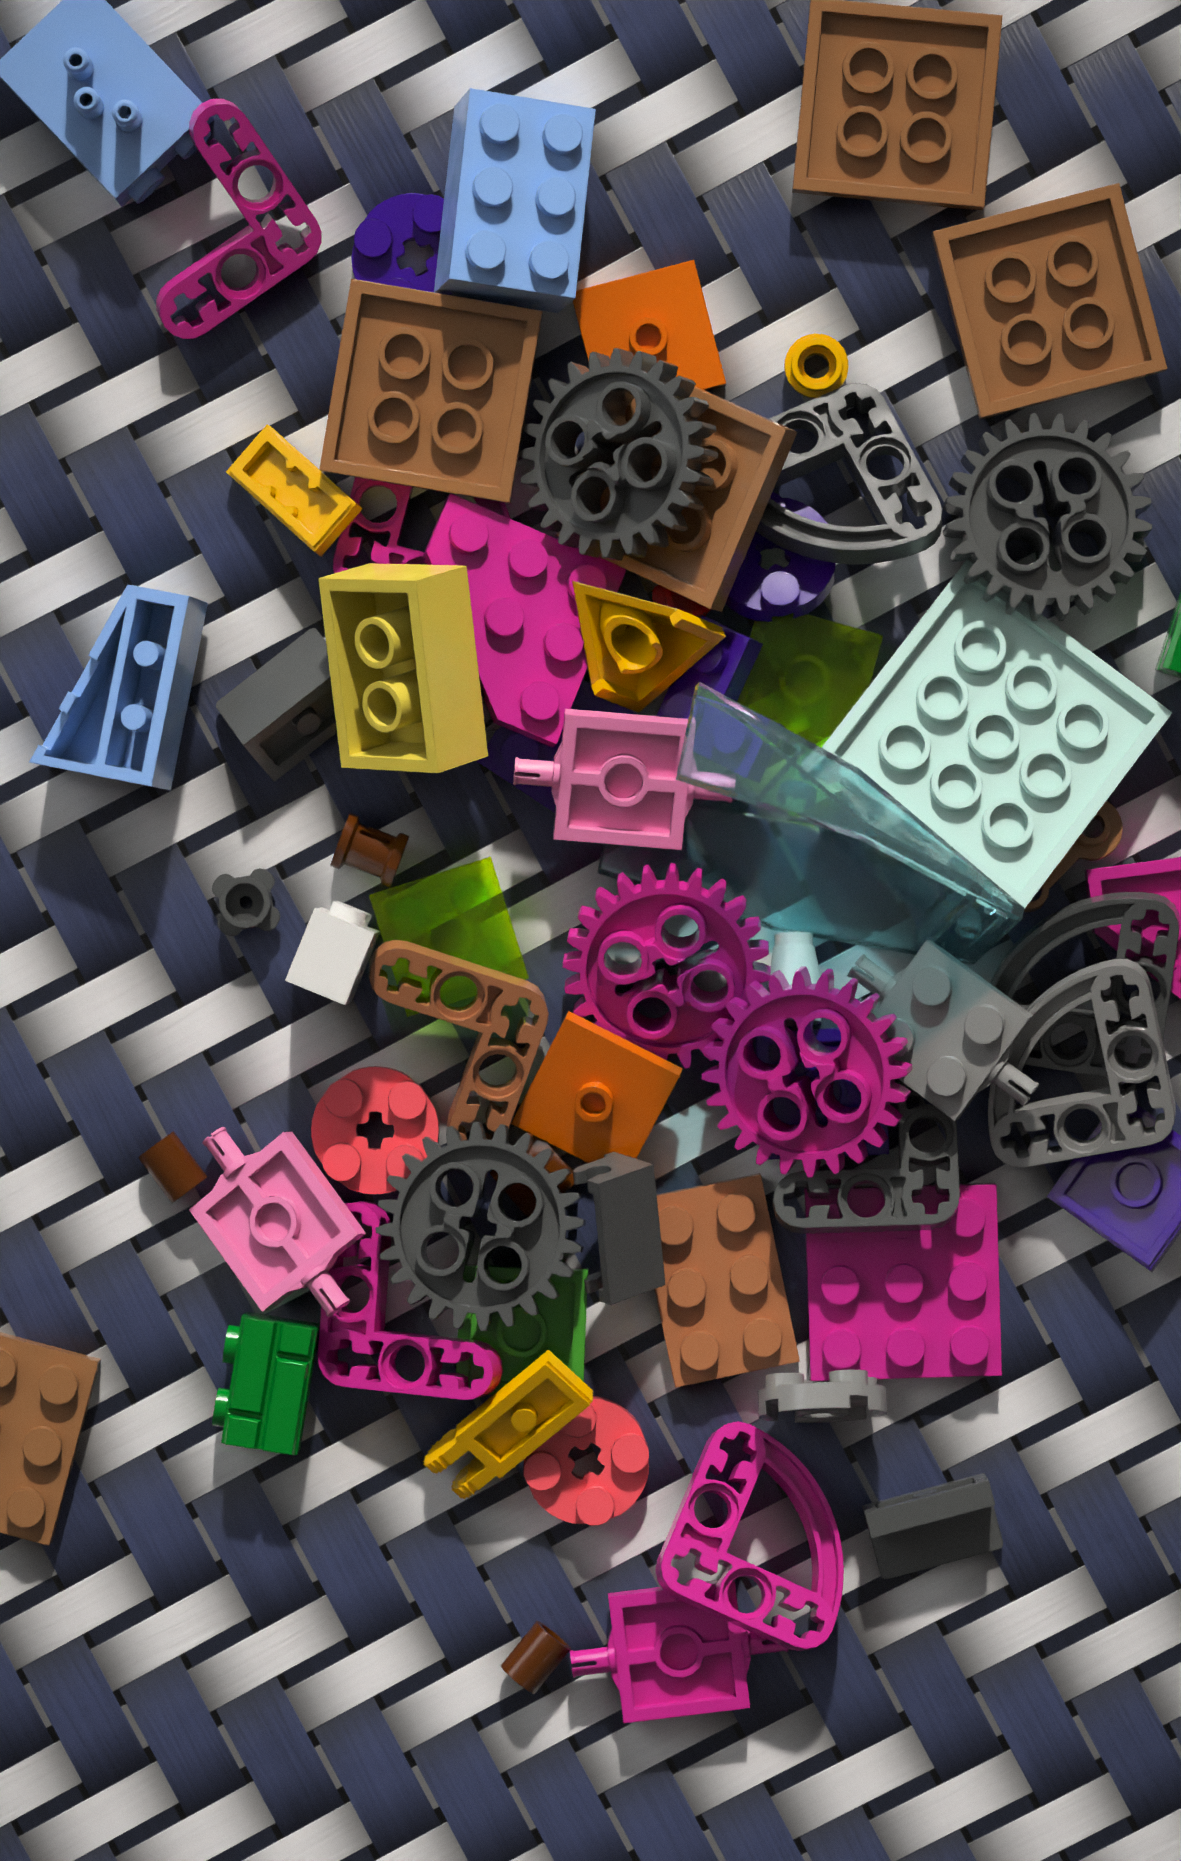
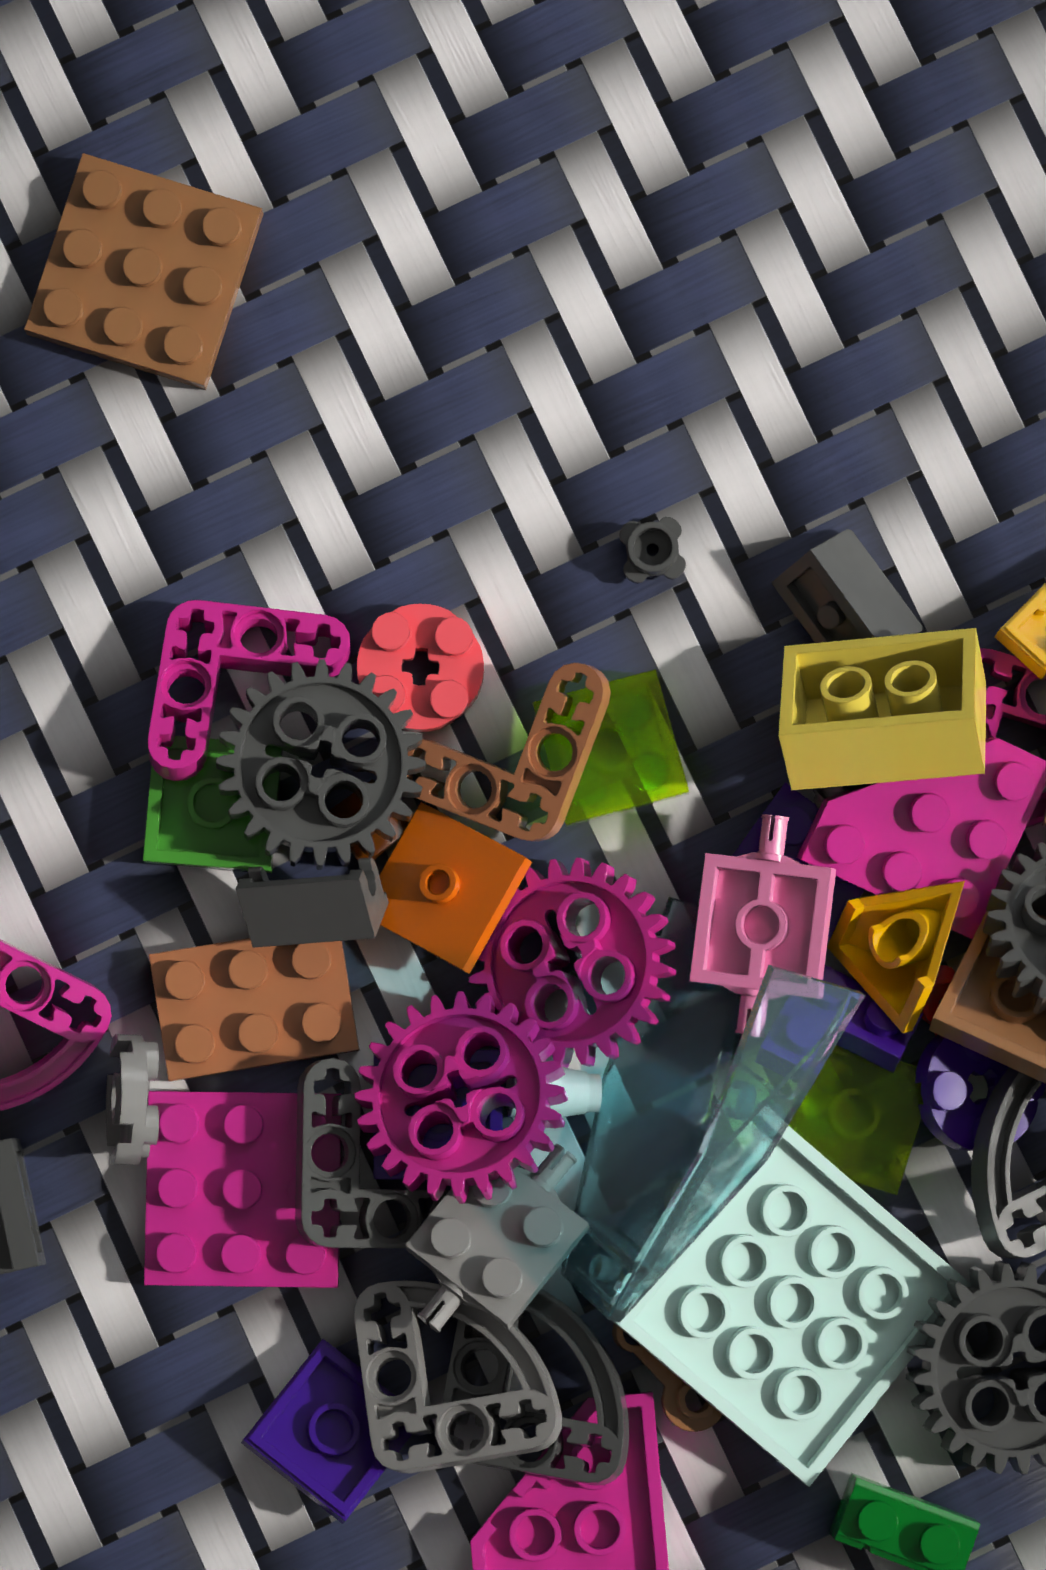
camera: 95 degrees right, 5 degrees down
light blue wedge [29,584,208,791] -> none
reddish brown hinge [138,1131,208,1203] -> none
bright pink plate [189,1127,366,1317] -> none
green brick [212,1312,320,1455] -> none
white brick [285,901,381,1005] -> none
reddish brown bush [330,812,410,887] -> none
yellow hinge [423,1350,593,1499] -> none
coral plate [524,1396,649,1526] -> none

